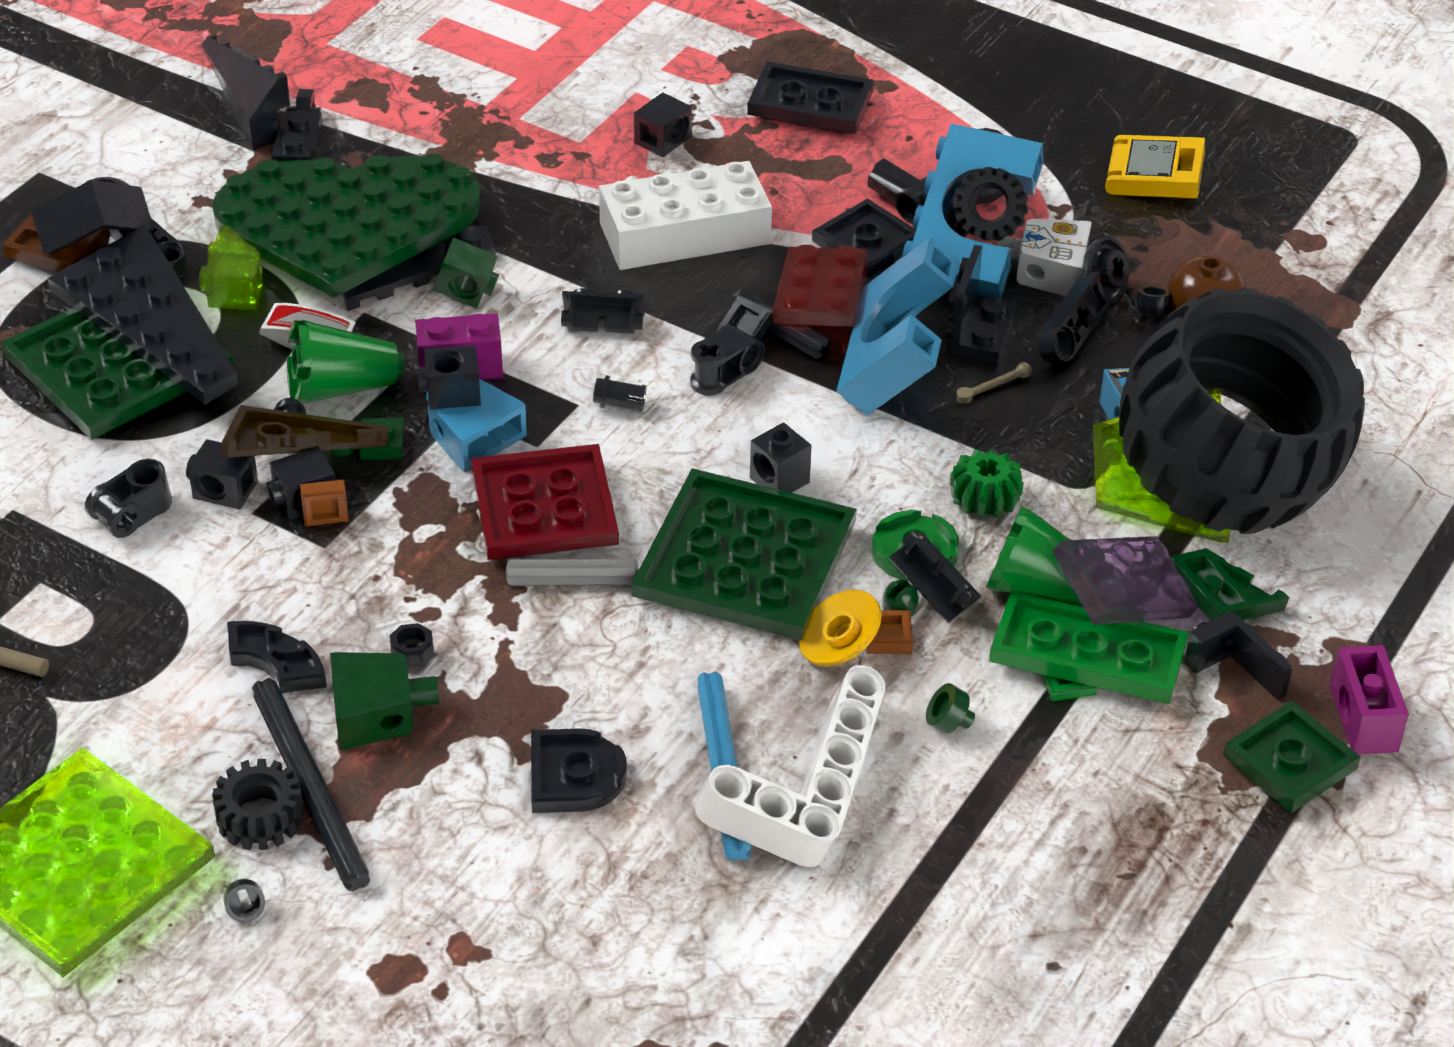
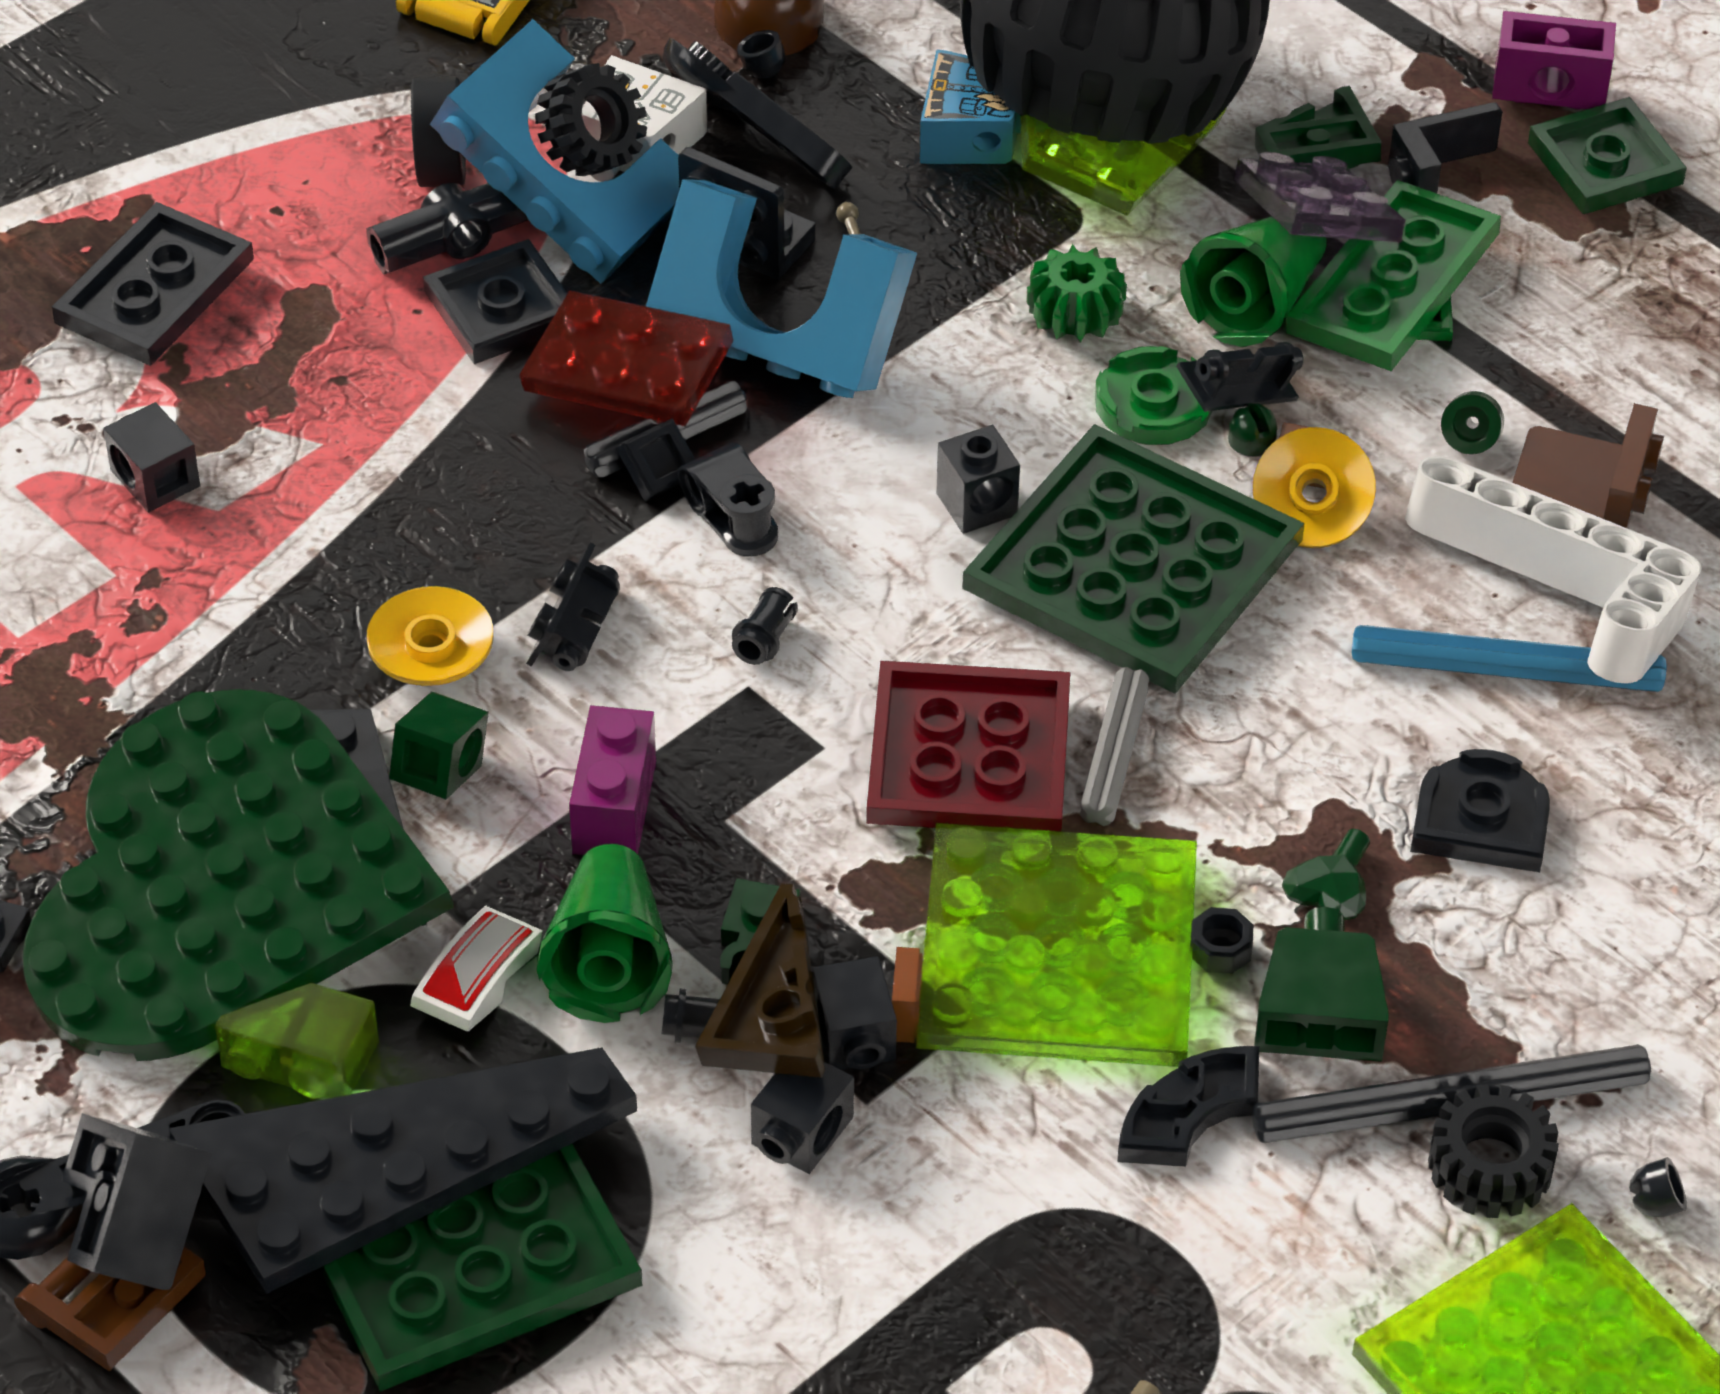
camera: 75 degrees left, 5 degrees up
black piece [85,458,172,538] -> none
black brick [417,345,481,410] -> none
dark azure torso [426,379,527,473] -> none
white piece [599,161,772,270] -> none
none -> yellow dish [367,586,494,686]
none -> clear neon green plate [916,823,1197,1067]
none -> dark green rock [1282,829,1370,920]
none -> reddish brown bracket [1512,403,1664,529]

